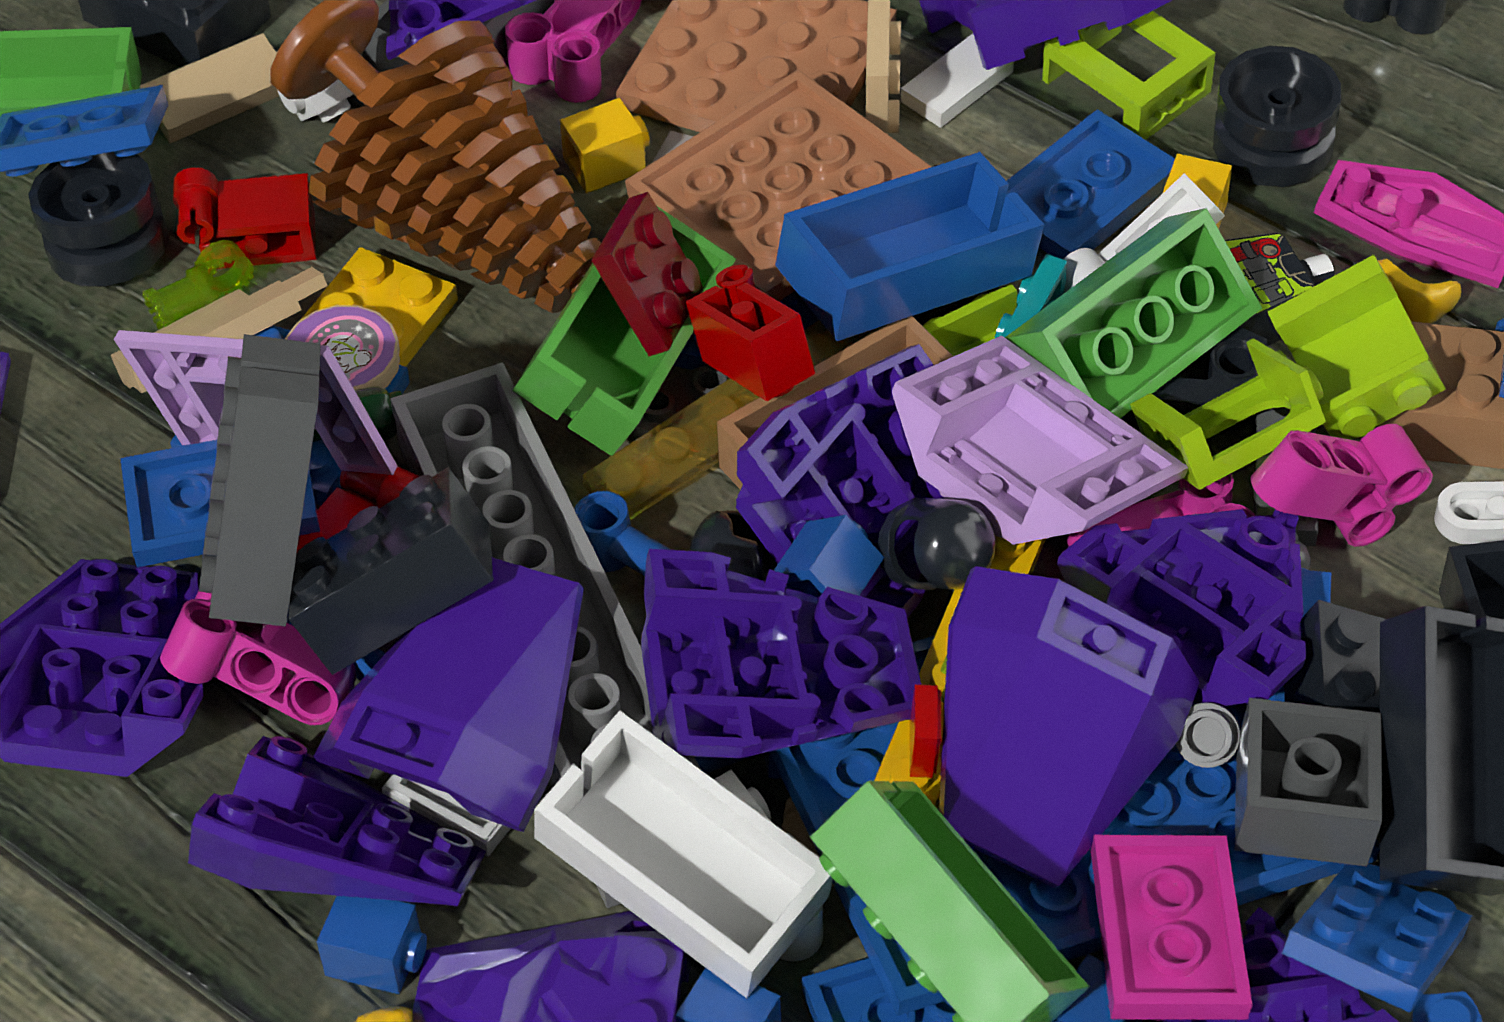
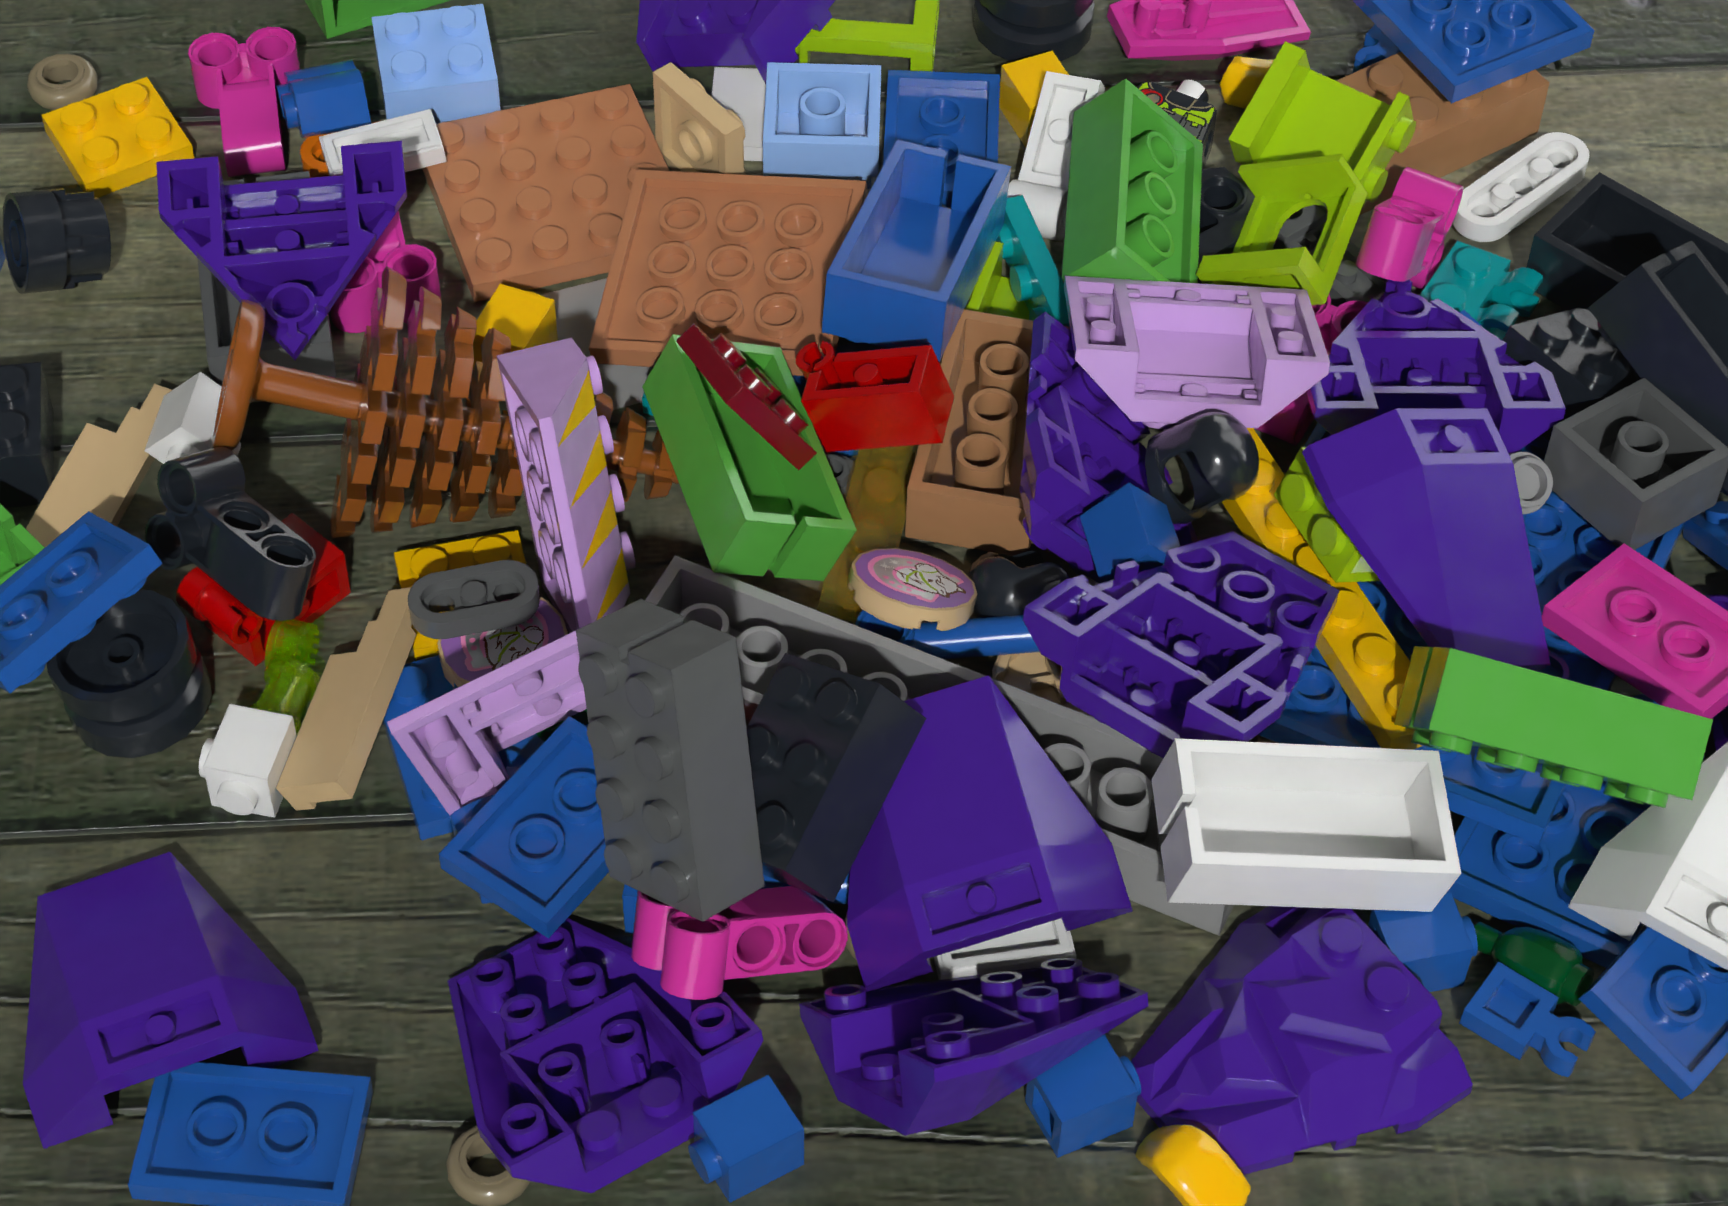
camera: 45 degrees left, 0 degrees up
red tile [909,684,941,778] -> none
none -> black piece [145,447,316,621]
none -> white brick [199,704,297,818]
none -> dark grey plate [408,560,540,639]
none -> lavender slope [497,337,635,633]
none -> blue brick [688,1075,804,1203]
none -> light blue brick [763,62,881,189]
none -> tile [847,548,977,631]
none -> teal plate [1420,240,1543,340]

